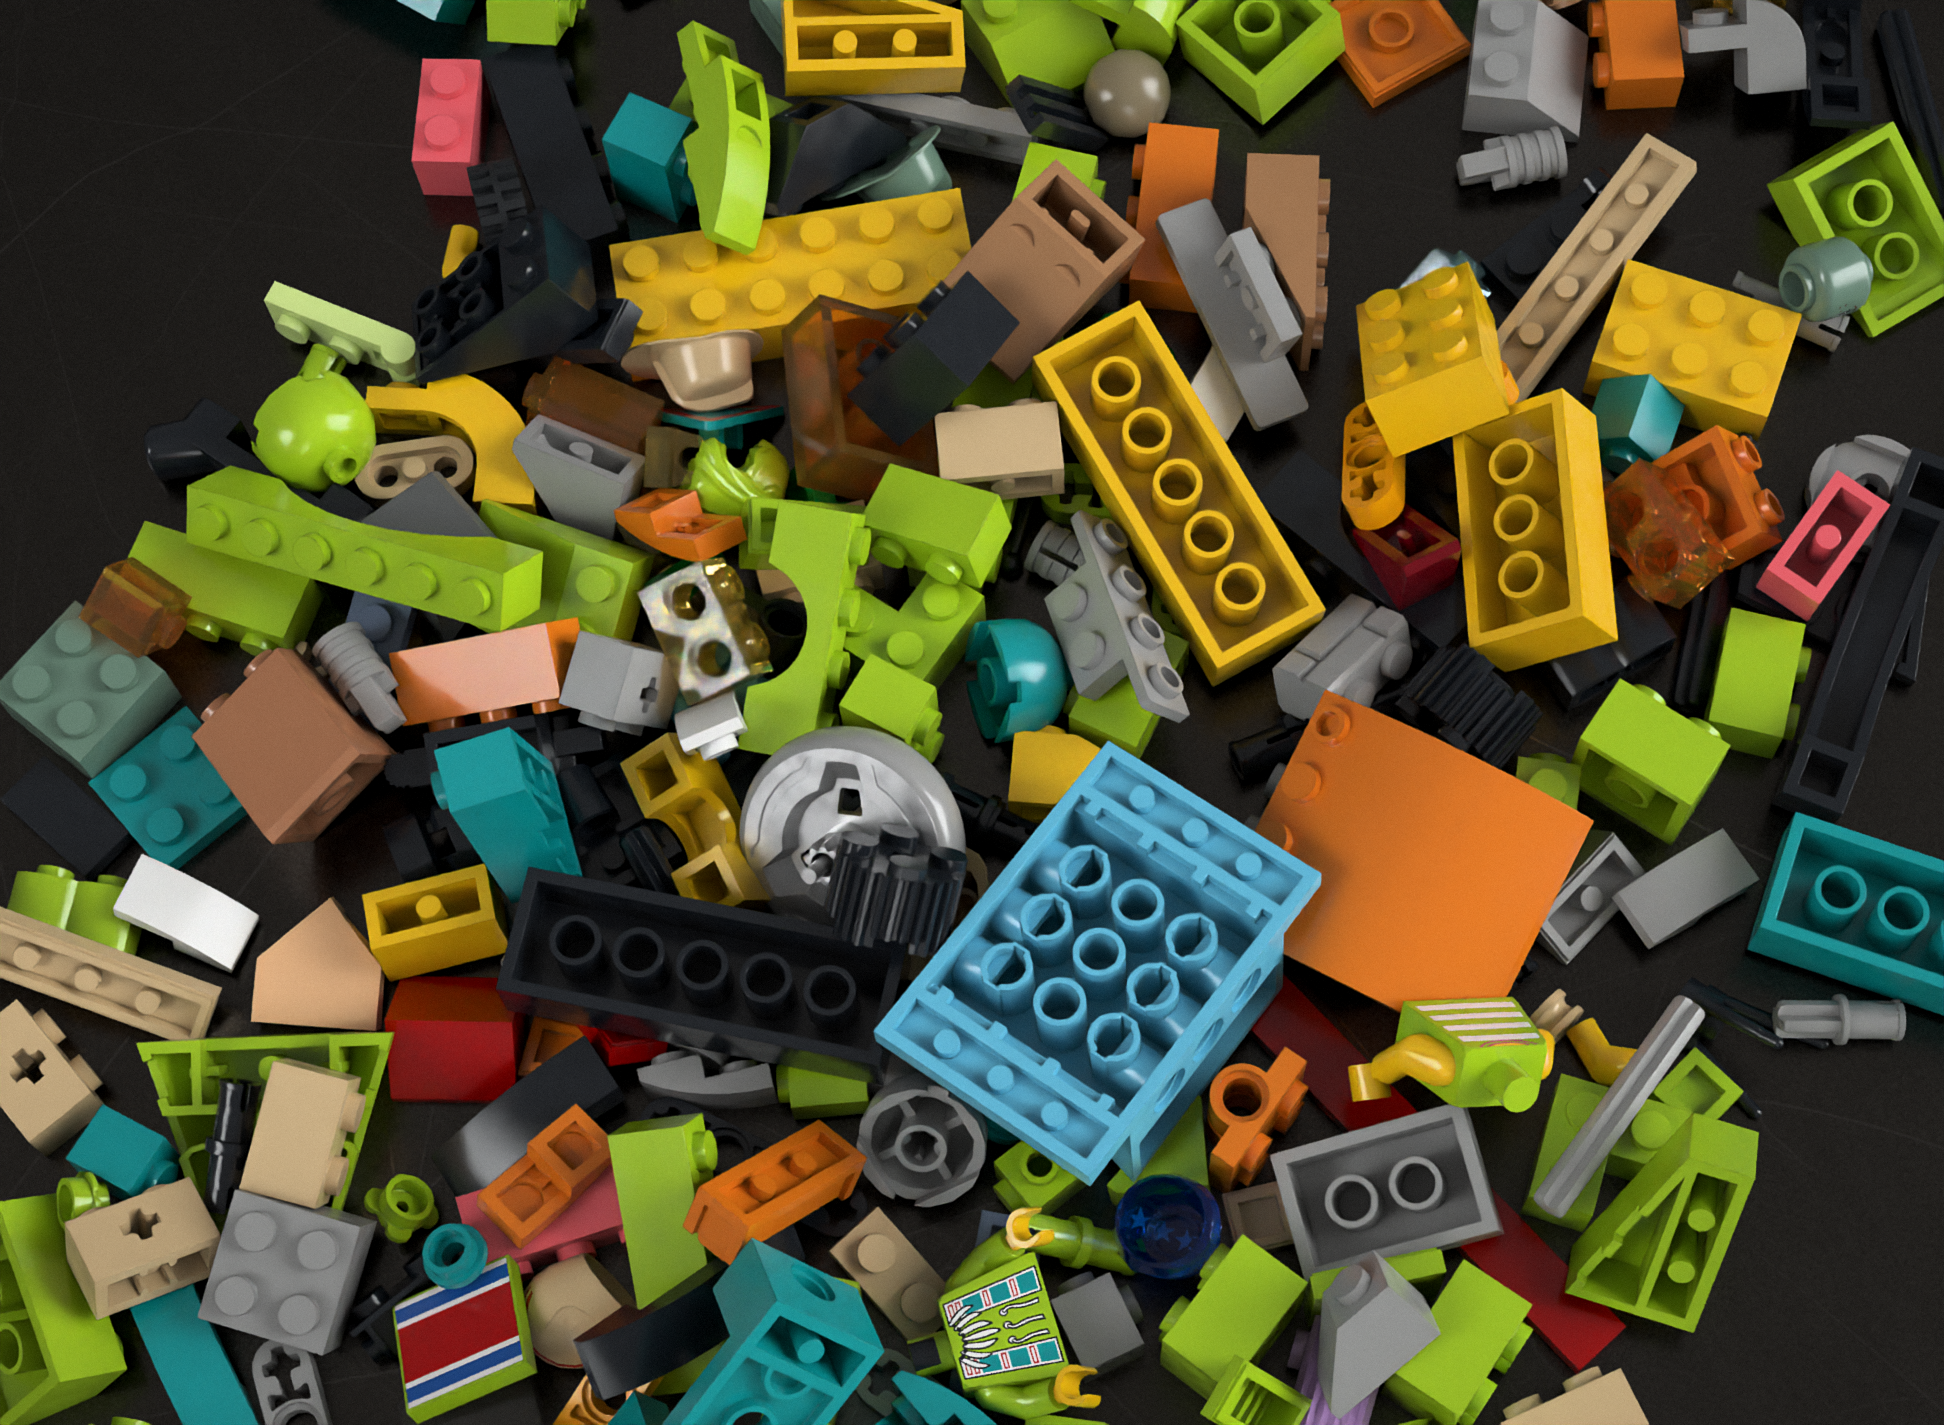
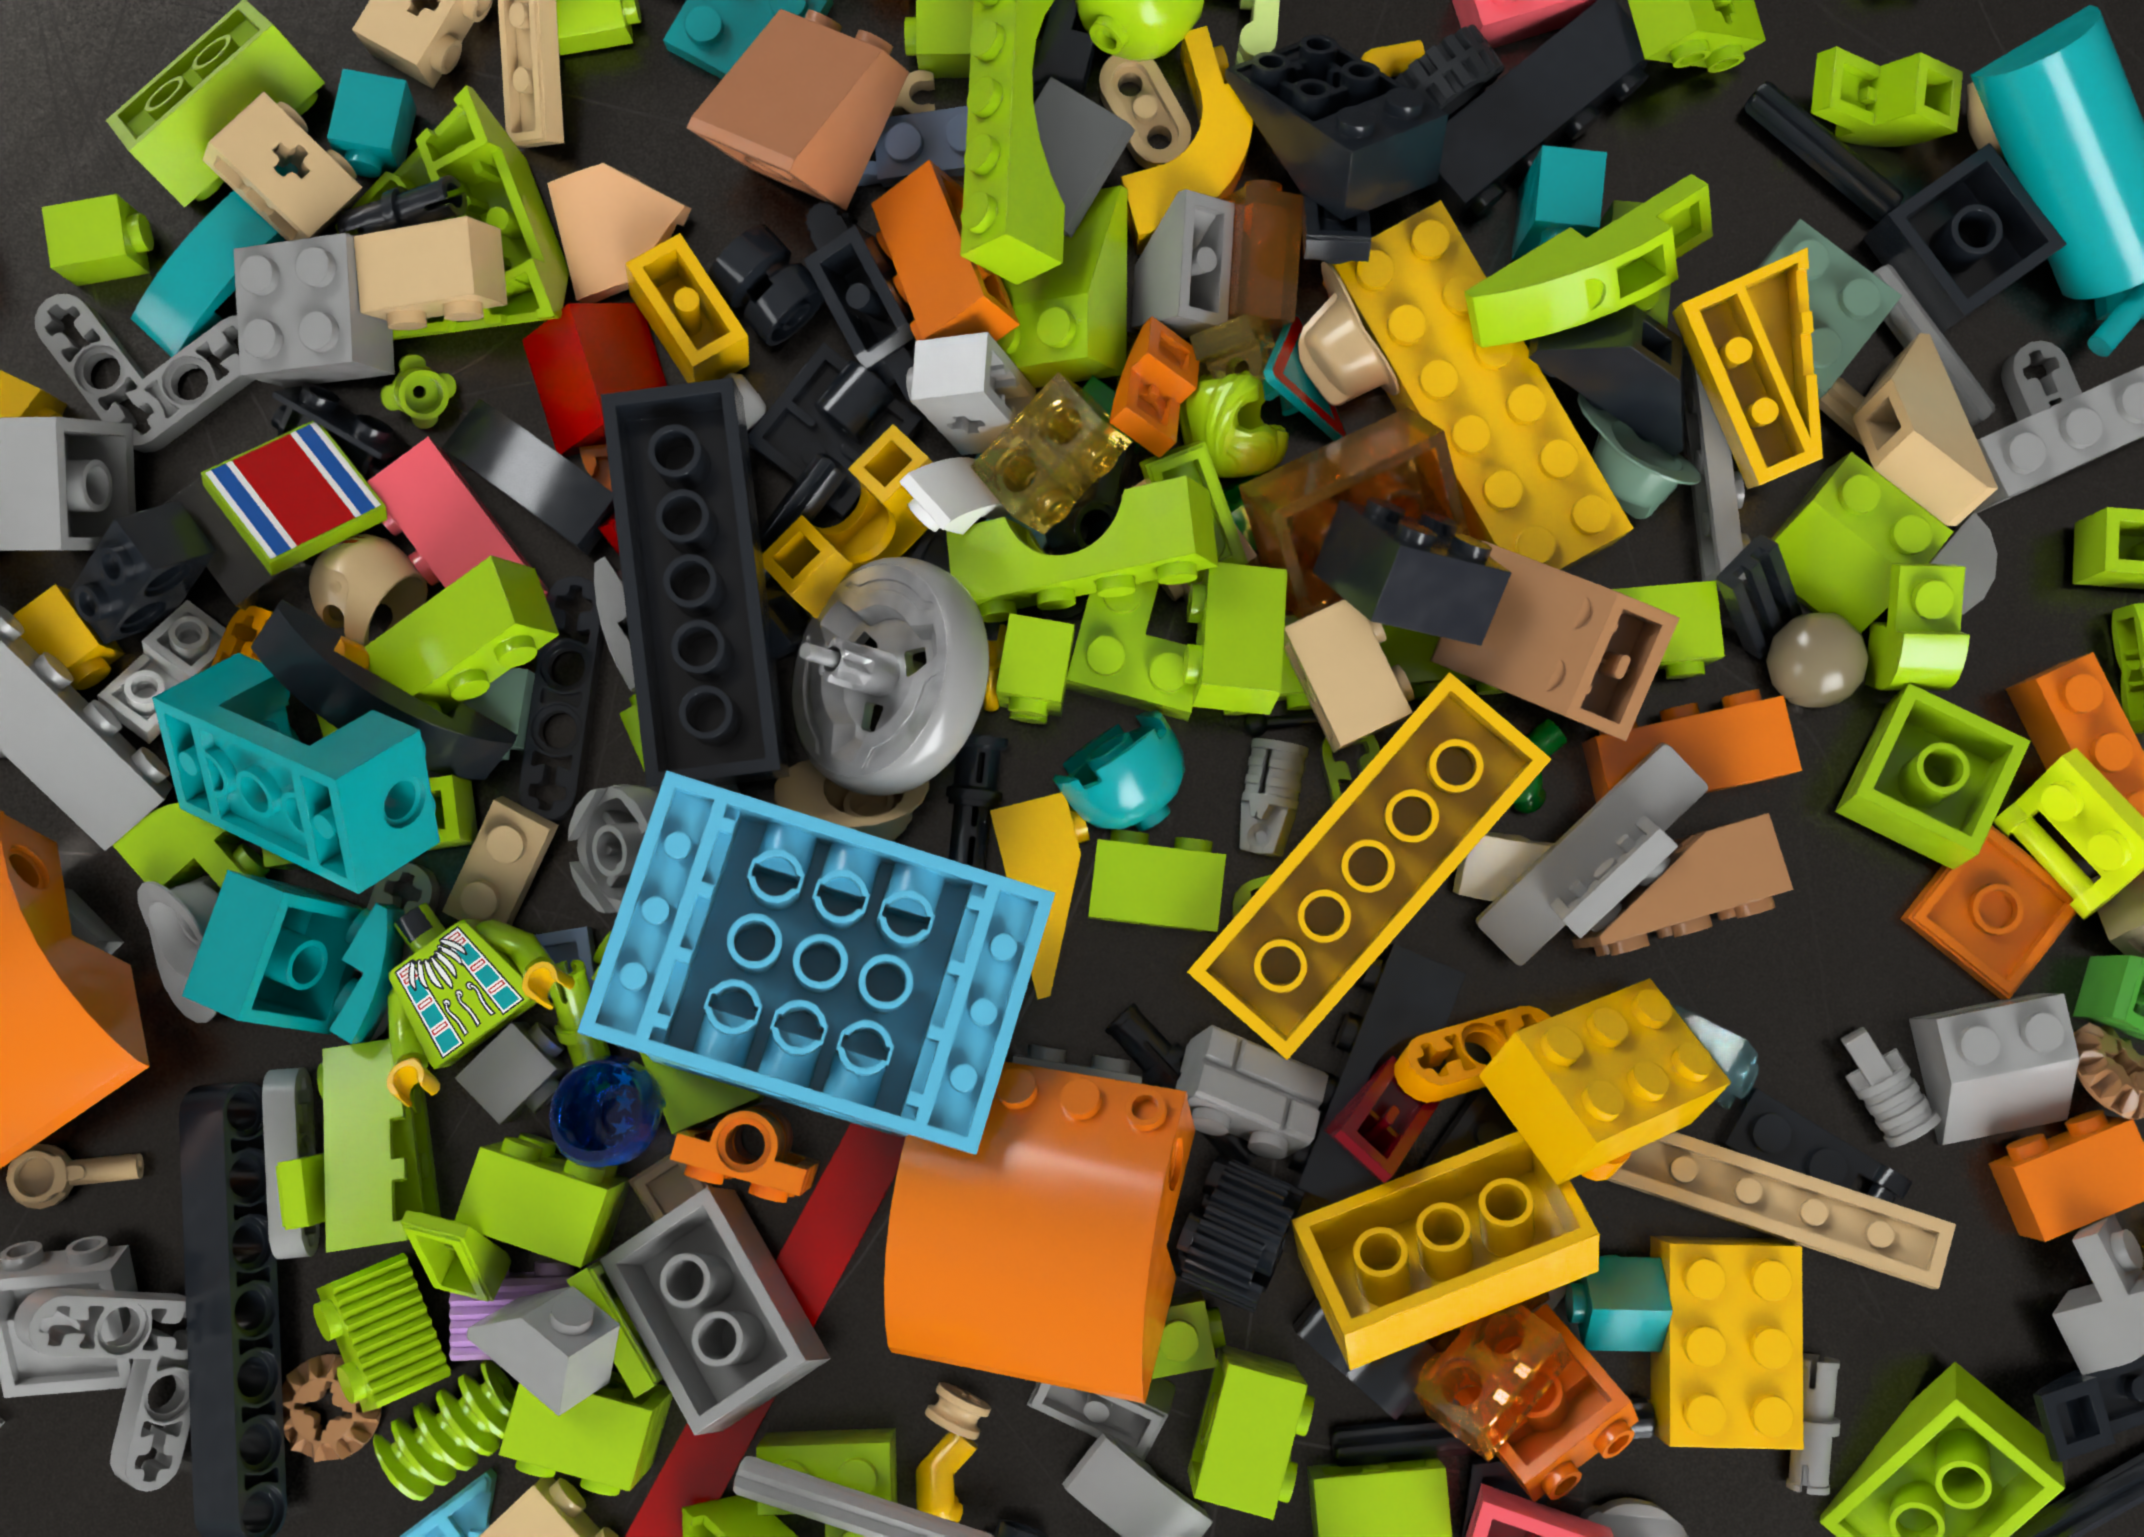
camera: 65 degrees right, 15 degrees up
lime plate [56,1171,110,1230] -> none
white slope [113,854,259,973] -> none
light grey hinge [312,622,407,734] -> none
teal plate [422,1224,488,1289] -> none
teal wedge [430,727,583,904] -> none
orange slope [476,1104,612,1250] -> none
orange container [682,1120,867,1265] -> none
black brick [824,823,968,957] -> none
light grey bracket [1044,510,1190,723] -> none
torso [1348,997,1555,1113] -> none
sand green head [1779,237,1874,322] -> none

